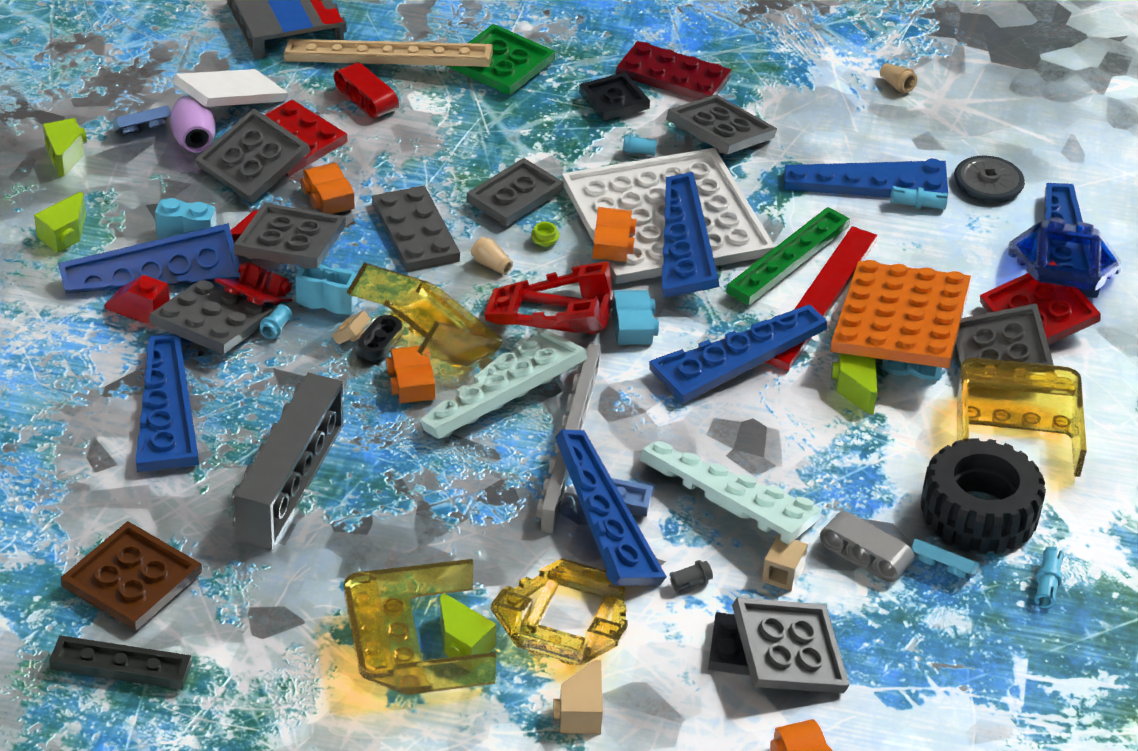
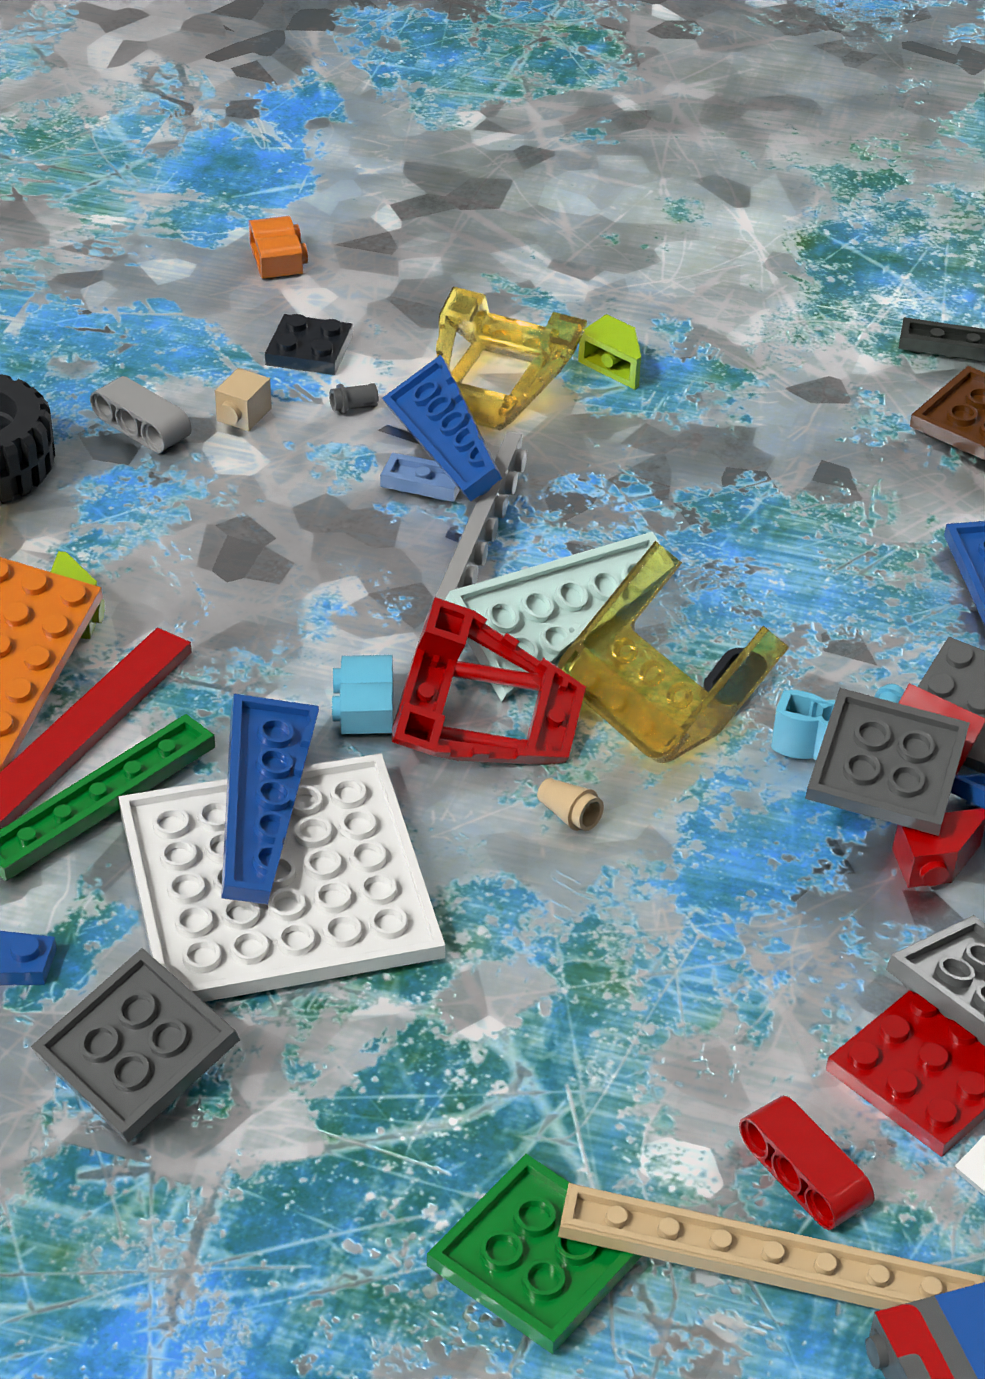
camera: 175 degrees left, 0 degrees up
dark grey brick [231,372,344,550] -> none
orange brick [300,162,355,214] -> none
tan plate [331,310,371,345] -> none
clear yellow windscreen [344,559,496,695] -> none
dark grey plate [372,185,460,272] -> none
orange brick [386,345,435,404] -> none
dark grey plate [466,158,564,226] -> none
lime plate [531,221,559,247] -> none
tan slope [553,660,603,734] -> none
black plate [579,72,650,121] -> none
orange brick [592,207,637,262] -> none
dark red plate [616,41,731,100] -> none
medium azure pin [623,134,657,156] -> none
light aqua wing [640,441,822,545] -> none
blue wing [649,304,827,404] -> none
plate [732,597,850,693] -> none
medium azure plate [911,539,980,578] -> none

